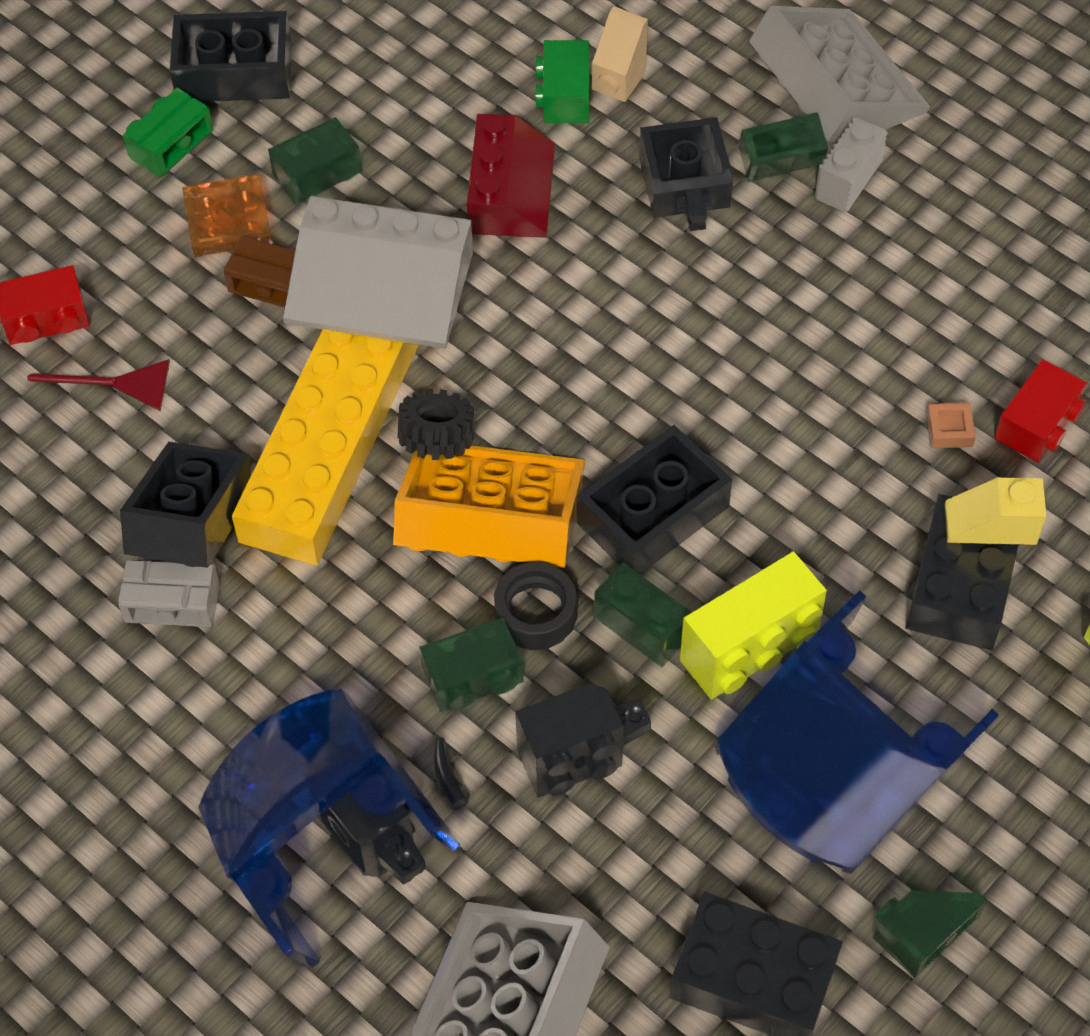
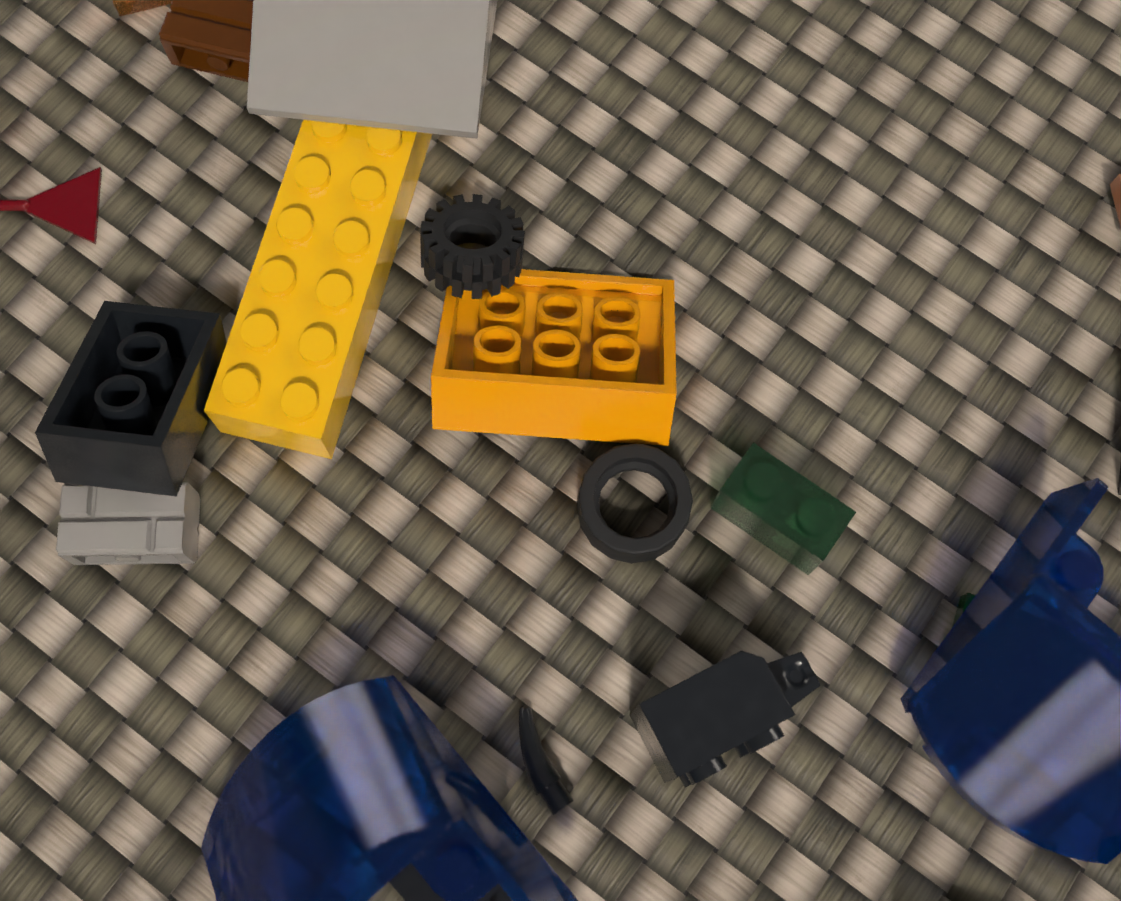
camera: 10 degrees left, 15 degrees up
clear green brick [419,618,524,712] -> none
black brick [577,425,733,579] -> none
neon yellow brick [680,551,827,700] -> none

